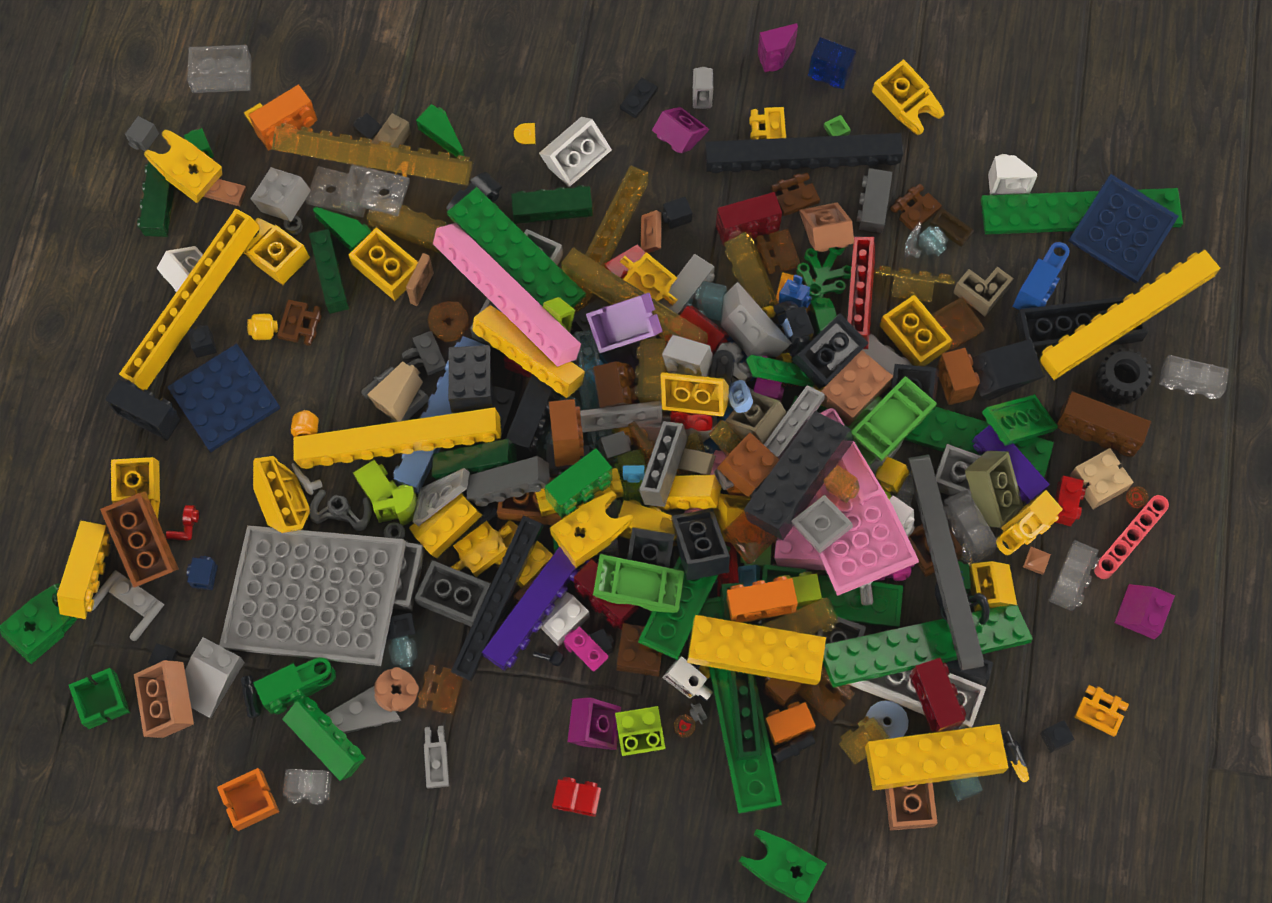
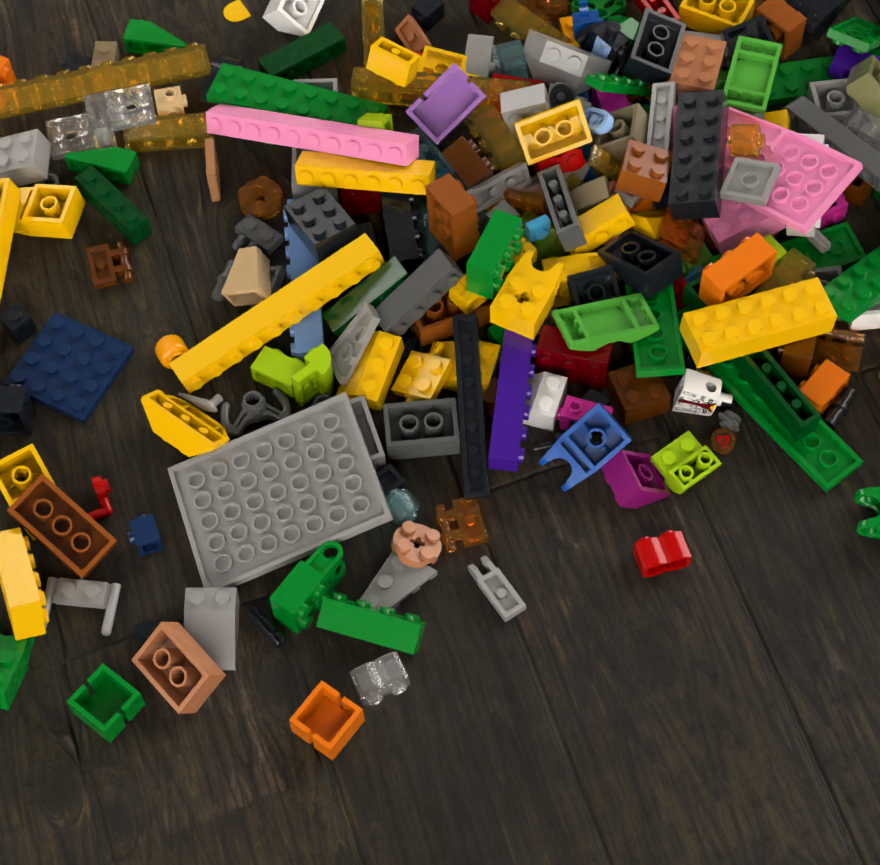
camera: 25 degrees left, 10 degrees down
yellow head [247,314,278,340] -> none
yellow brick [349,227,418,301] -> none
none -> tan brick [154,86,188,121]
none -> yellow brick [366,37,421,88]
none -> blue brick [538,401,632,492]

